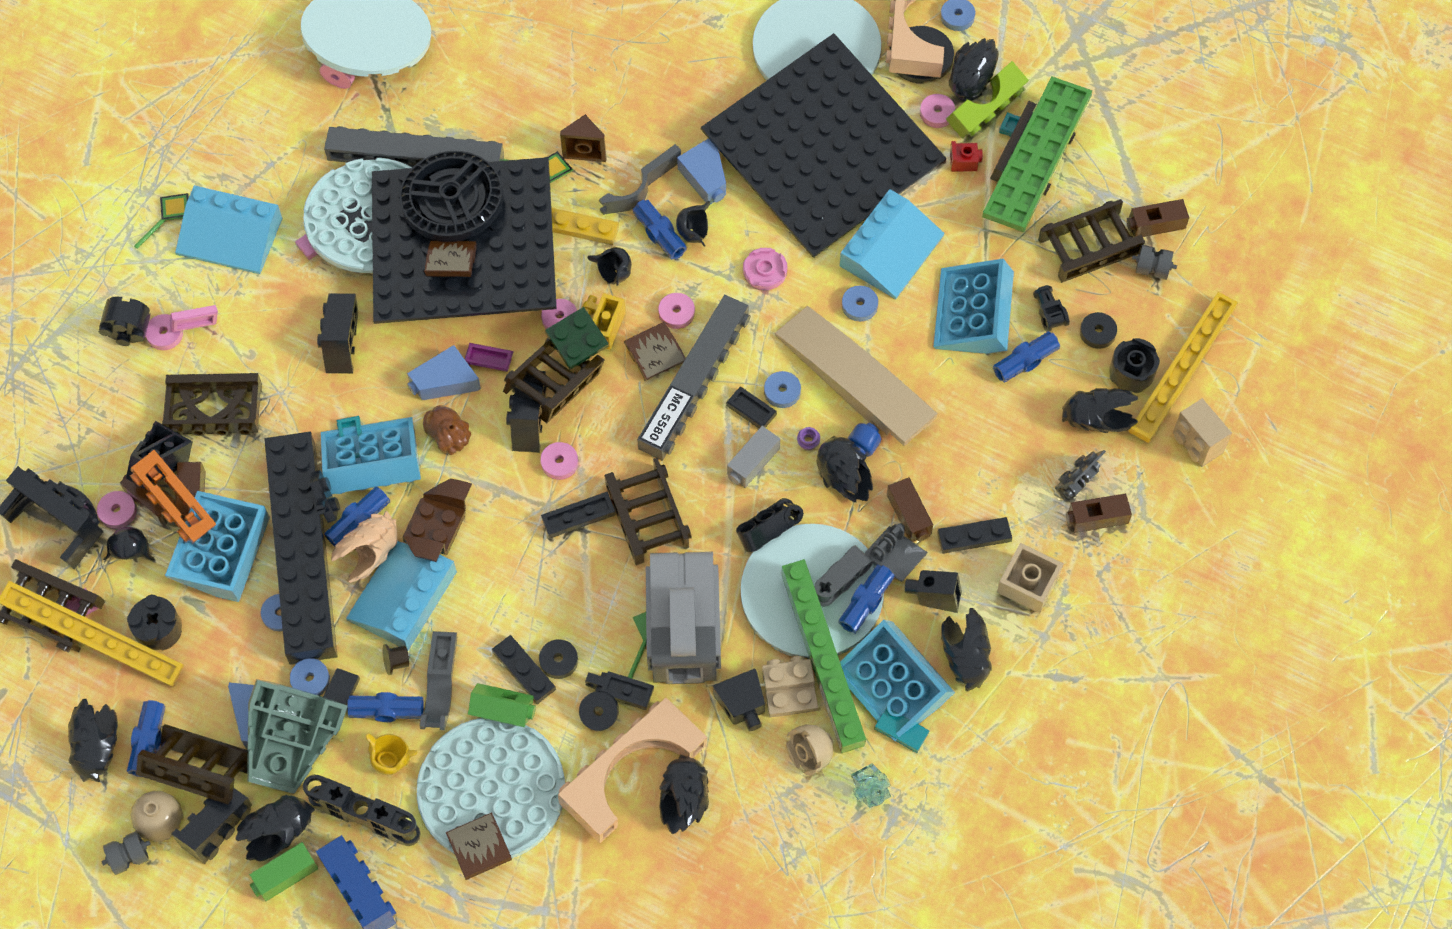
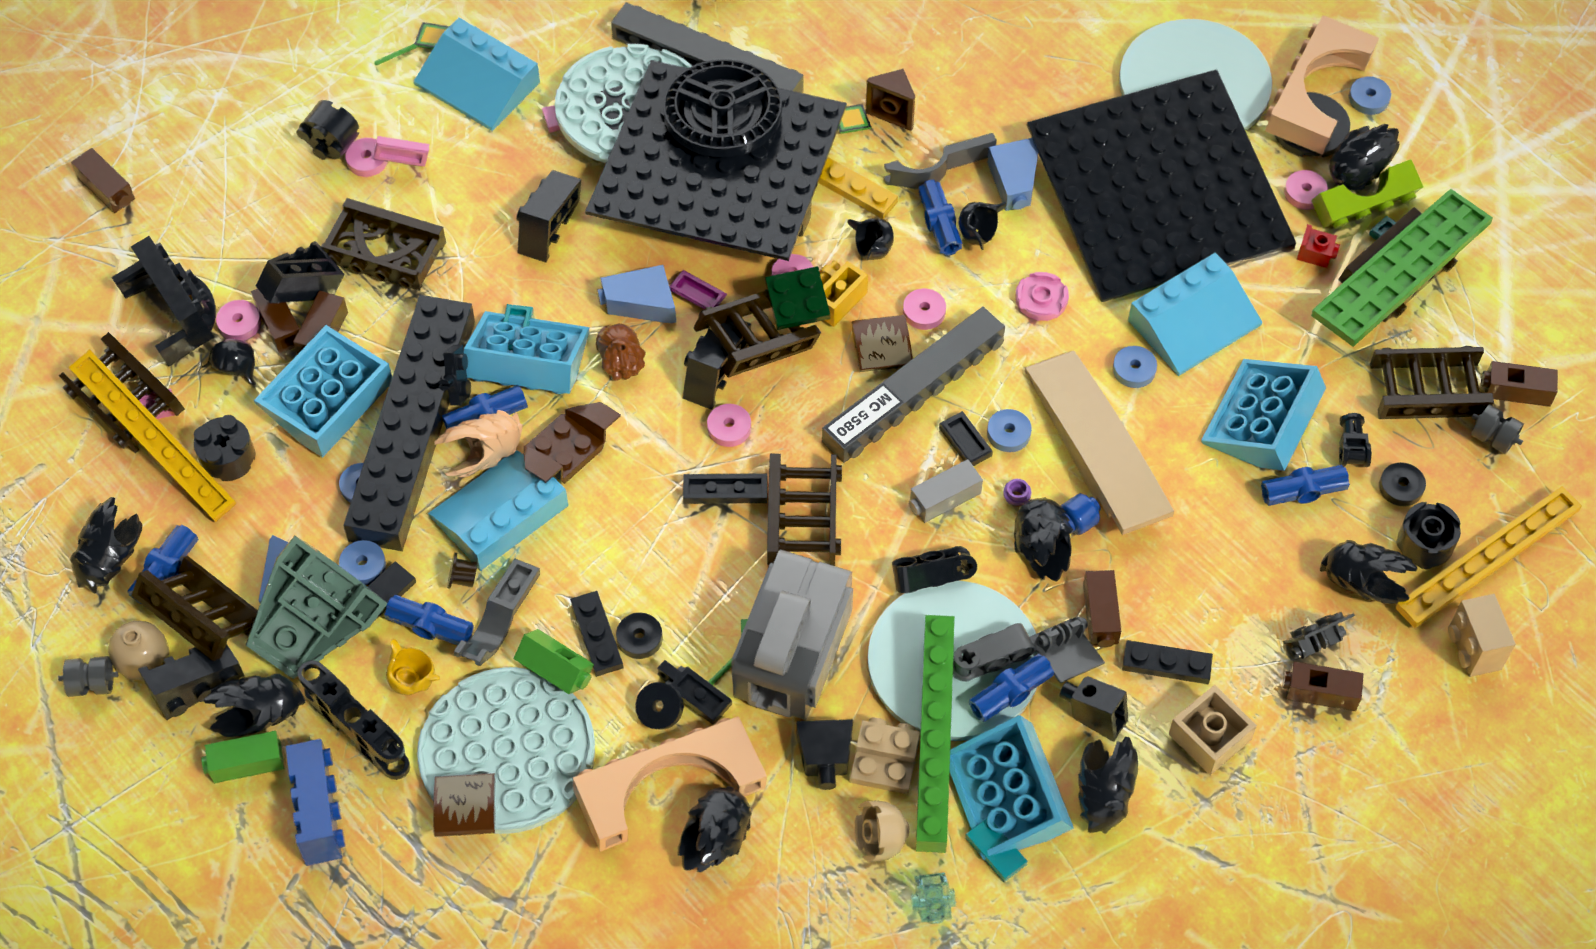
camera: 20 degrees right, 5 degrees down
orange brick [130,450,216,544] -> none
slope [425,241,476,277] -> none

